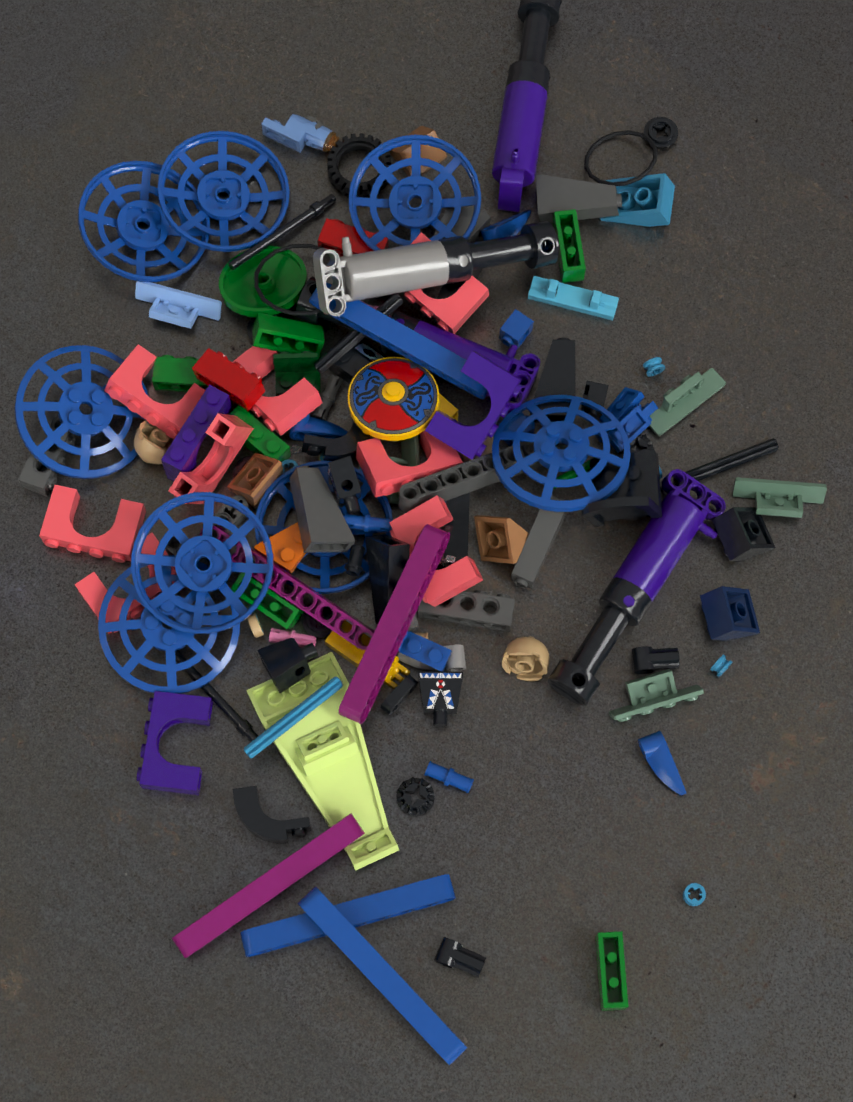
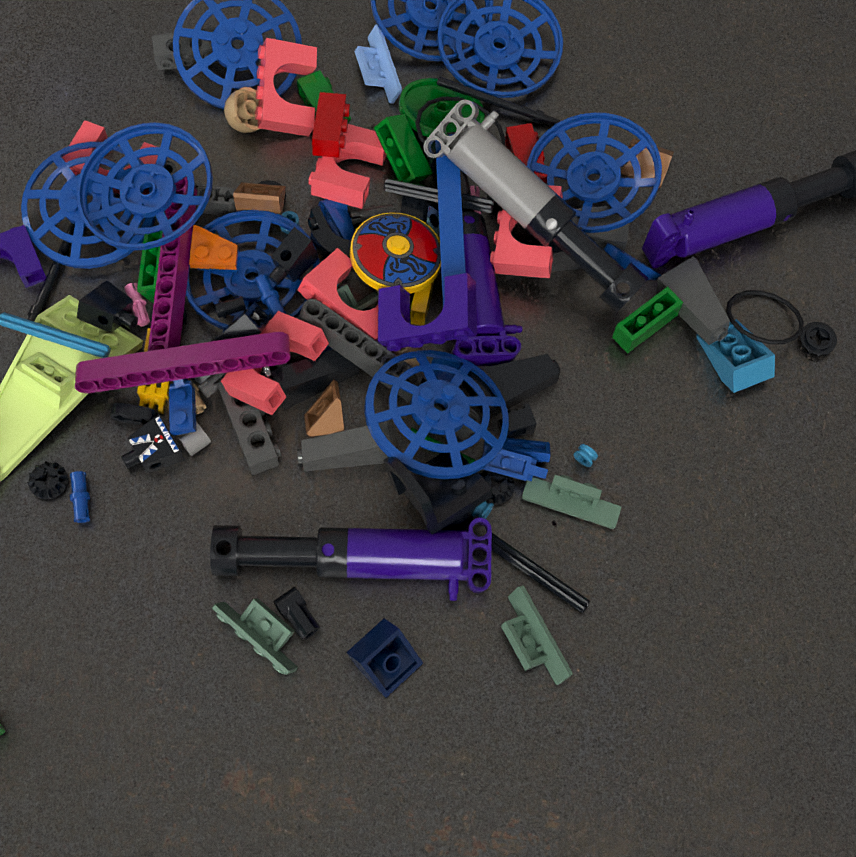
camera: 55 degrees right, 5 degrees down
coral arch [39,484,146,563] -> none
dark purple arch [161,384,233,482] -> none
coral arch [168,413,254,504] -> none
green brick [229,405,291,463] -> none
tan tile [247,613,264,638] -> none
medium blue plate [261,114,340,153] -> none
dark green bracket [273,351,321,396] -> none
dark grey slope [289,466,355,553] -> none
black tyre [327,133,391,198] -> none
blue brick [499,309,534,350] -> none
tan cylinder [502,637,550,681] -> none
medium azure hinge [528,276,619,321] -> none
blue piece [638,730,687,795] -> none
dark azure bush [683,883,706,906] -> none
dark azure bush [710,654,733,677] -> none
black slope [712,507,776,561] -> none

